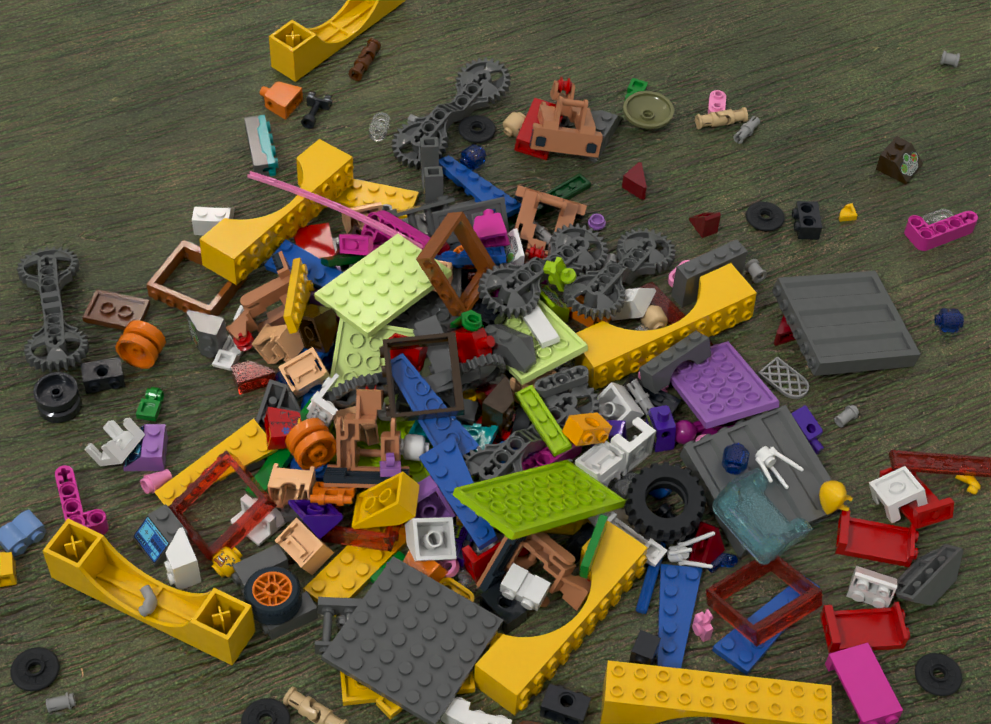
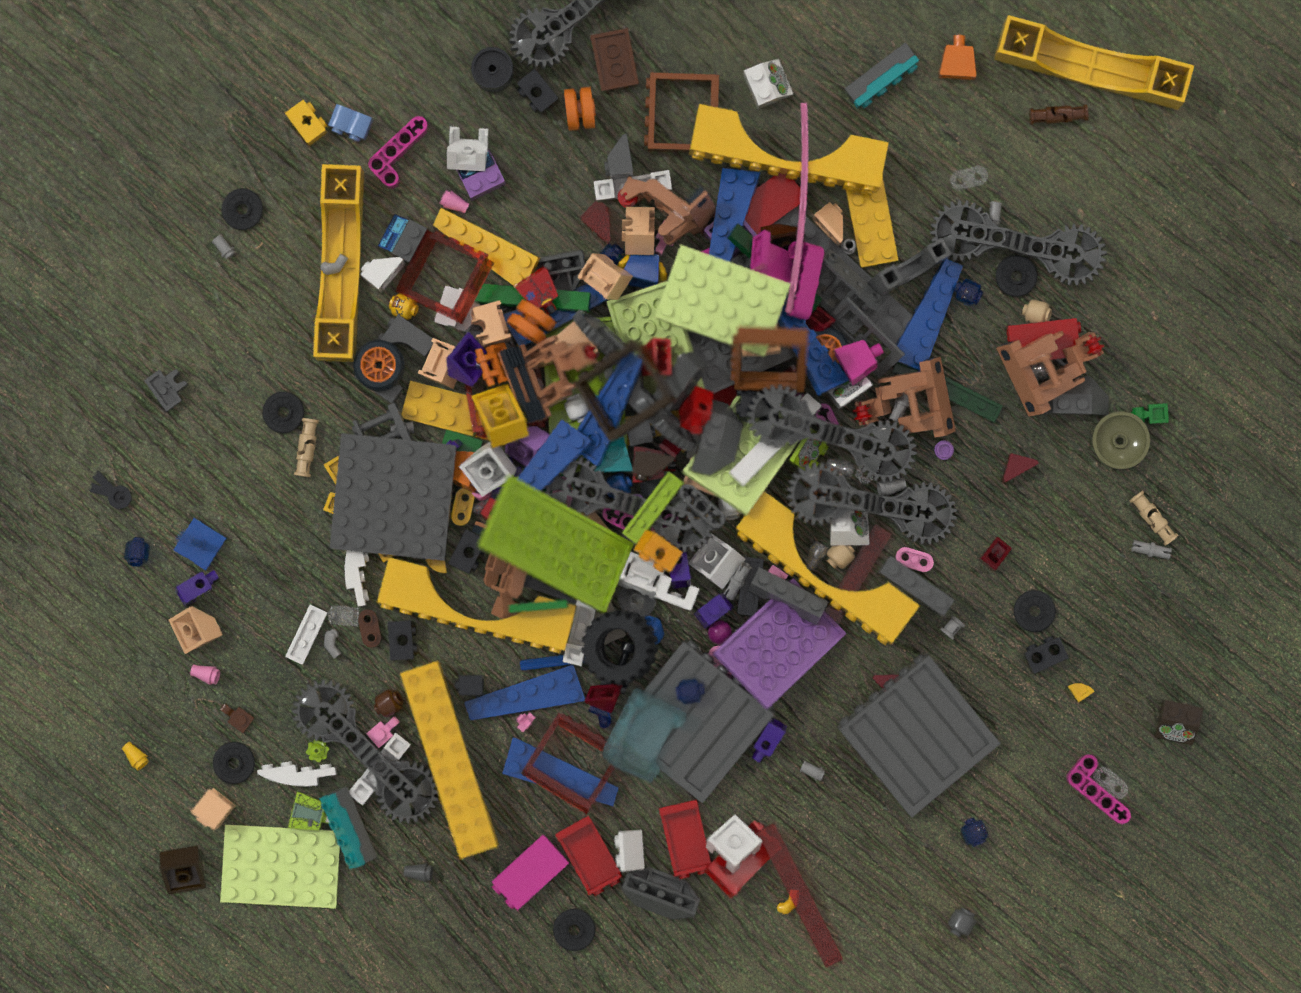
camera: 70 degrees right, 35 degrees up
green plate [136,387,164,421] -> none
yellow wing [283,258,314,334] -> none
dark brown slope [298,304,338,353] -> none
black bar [301,91,333,129] -> none
white bracket [306,373,339,428] -> none
medium lavender tile [380,453,401,477] -> none
green plant [450,310,484,331] -> none
white piece [500,563,551,611] -> none
lime hips [543,257,577,292] -> none
white plant [667,531,715,569] -> none
bright pink plate [708,90,726,114] -> none
white plant [755,446,804,489] -> none
light grey window [757,357,809,399] -> none
yellow piece [819,480,853,515] -> none

